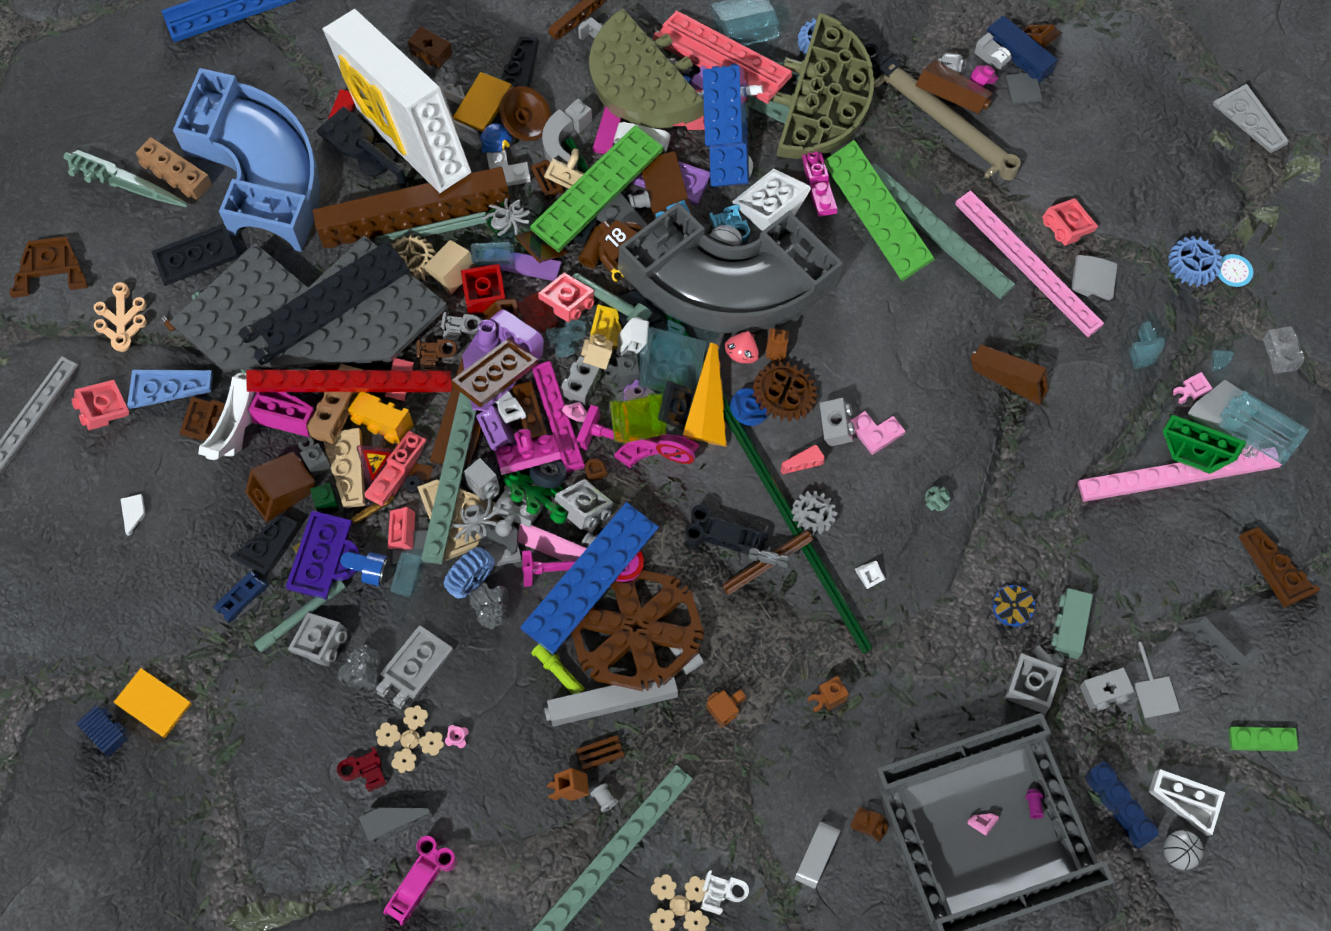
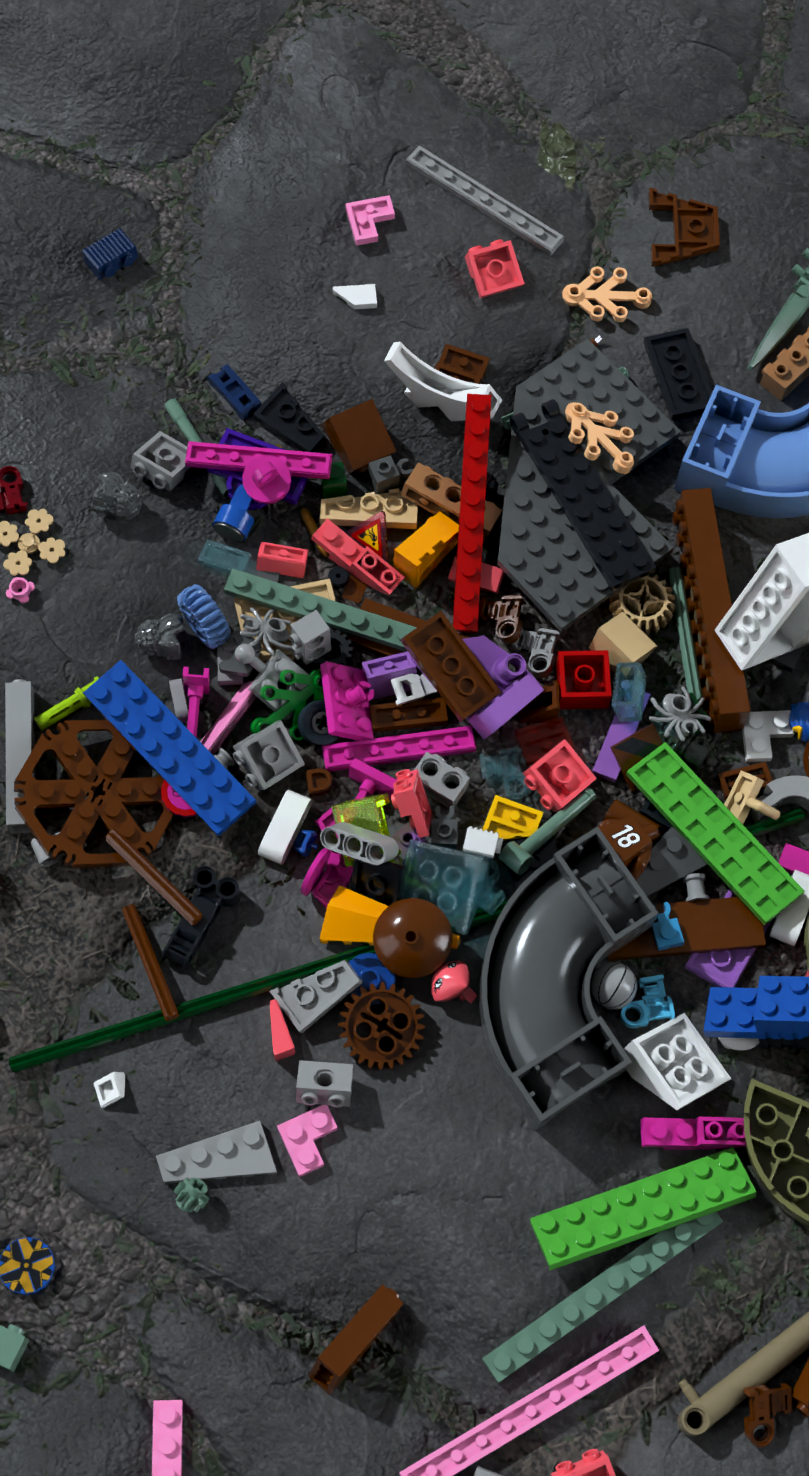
camera: 95 degrees right, 0 degrees up
light orange tile [113,668,192,738] -> none
medium blue wing [127,370,213,409] -> none
dark pink wedge [248,392,315,437] -> none
light grey tile [376,625,454,710] -> none
bright pink tile [562,402,587,422] -> none
tan brick [581,334,613,370] -> none
dark grey axle [748,548,790,568] -> none
dark orange brick [766,328,789,361] -> none
light grey gear [791,491,837,535] -> none
none -> reddish brown axle [106,829,202,925]
none -> light grey wing [156,1121,277,1184]
none -> light grey beam [169,678,188,724]
none -> dark pink tile [185,441,333,479]
none -> dark pink tile [242,455,291,504]
none -> white beam [258,789,312,865]
none -> light grey wing [270,960,363,1033]
none -> blue piece [294,829,318,857]
none -> light grey beam [320,822,399,865]
none -> bright pink plate [346,195,395,246]
none -> reddish brown dish [373,898,453,978]
none -> coral plate [391,769,433,838]
none -> light nougat plant [565,402,634,474]
none -> reddish brown piece [743,1383,792,1447]

